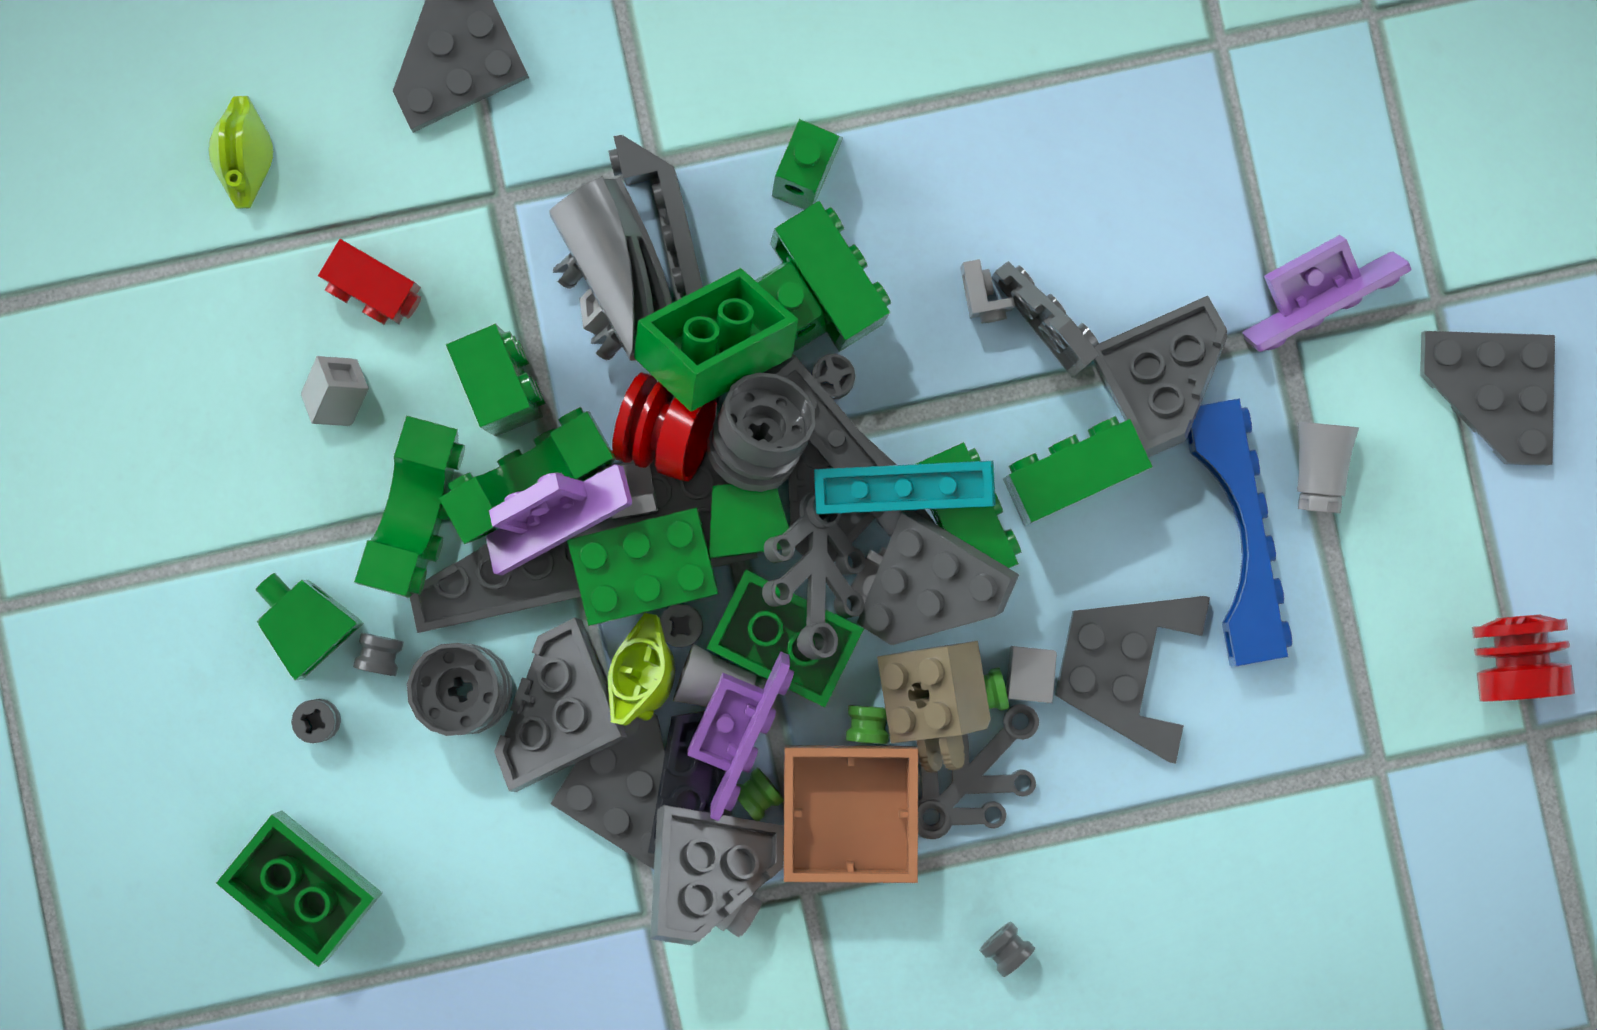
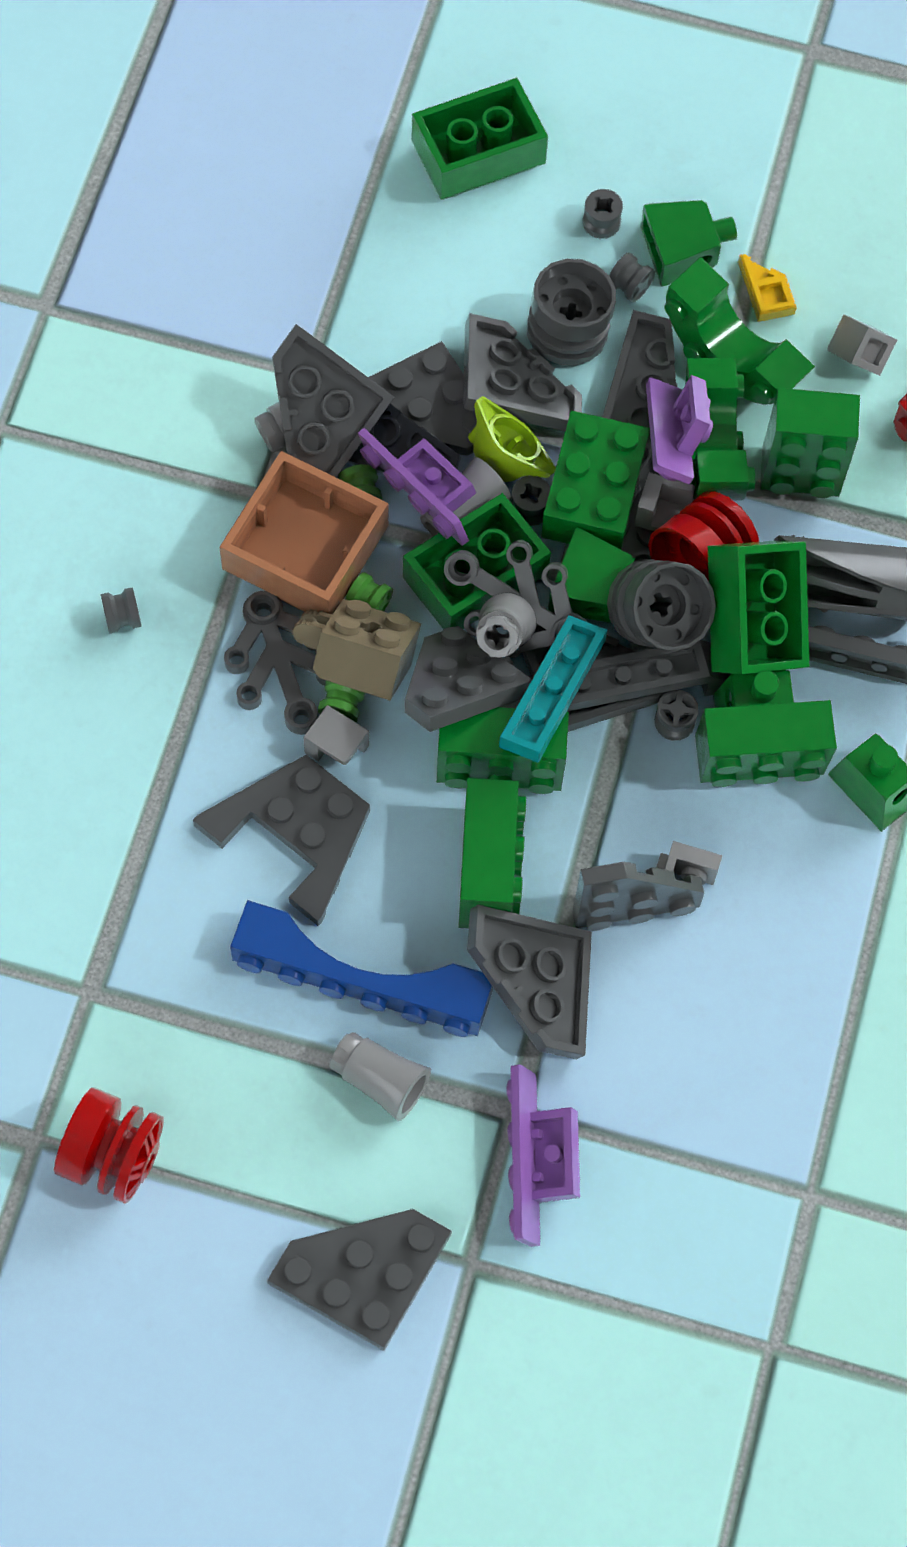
camera: 110 degrees right, 20 degrees down
none -> light grey plant [476,593,536,658]
none -> yellow tile [738,254,797,322]

